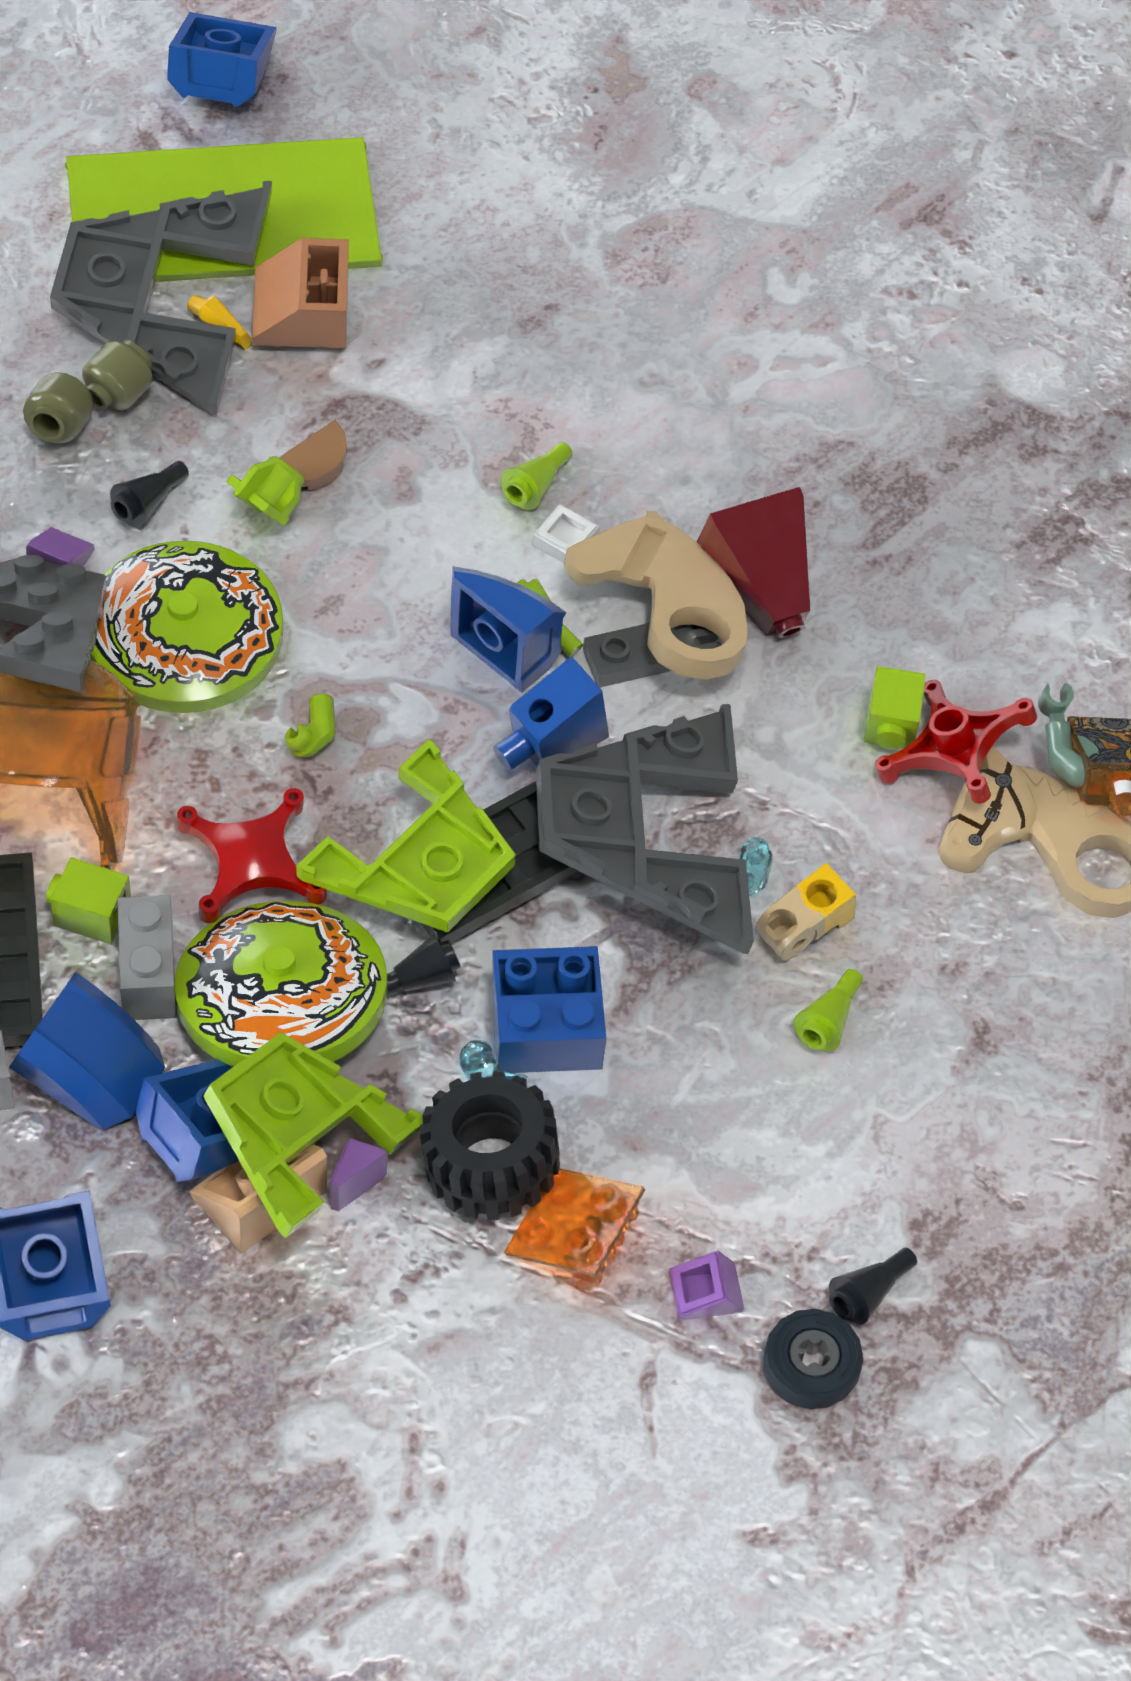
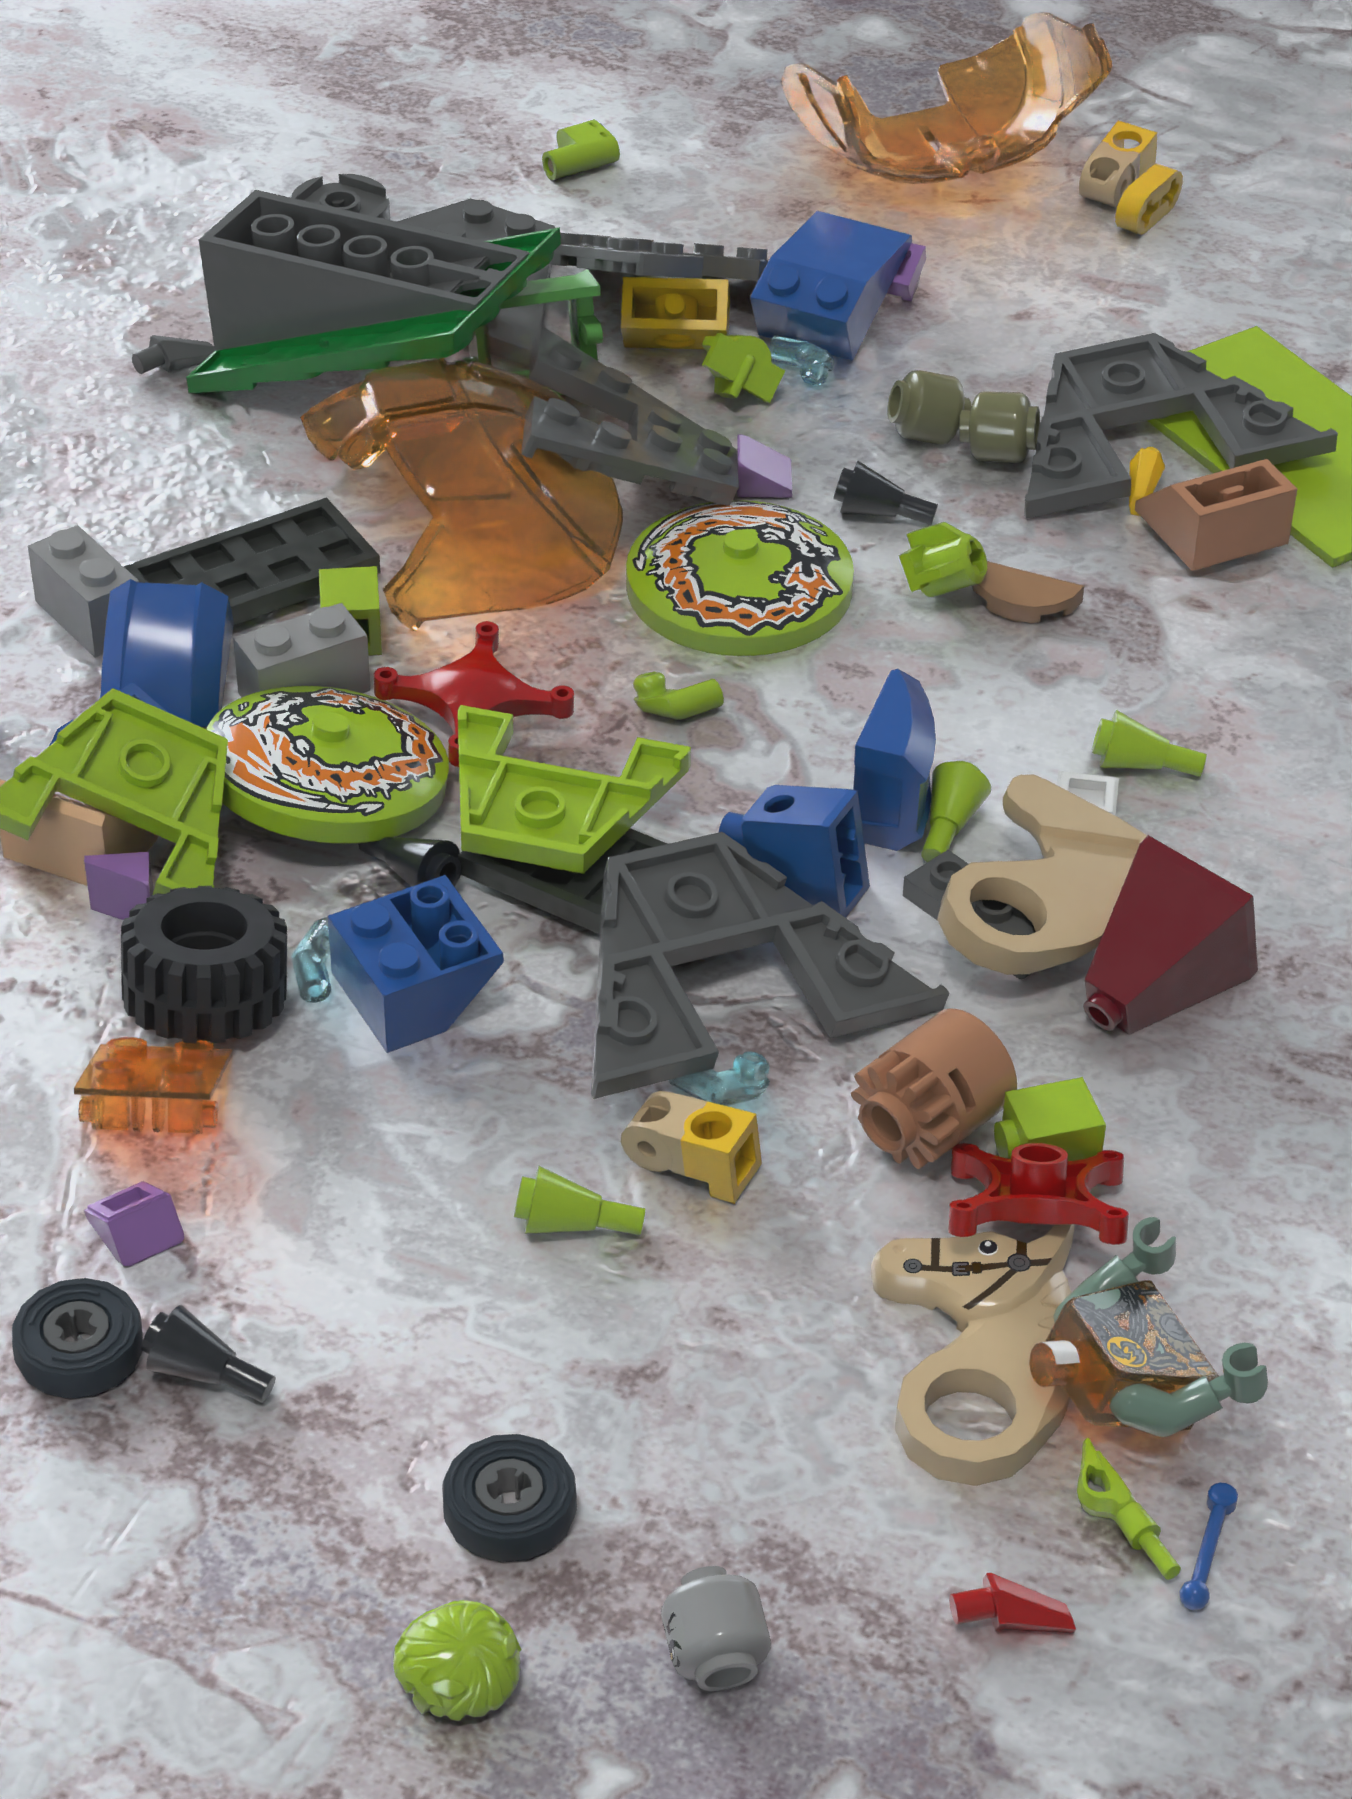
camera: 70 degrees right, 15 degrees down
none -> black bush [442,1434,577,1562]
none -> nougat gear [851,1009,1017,1169]

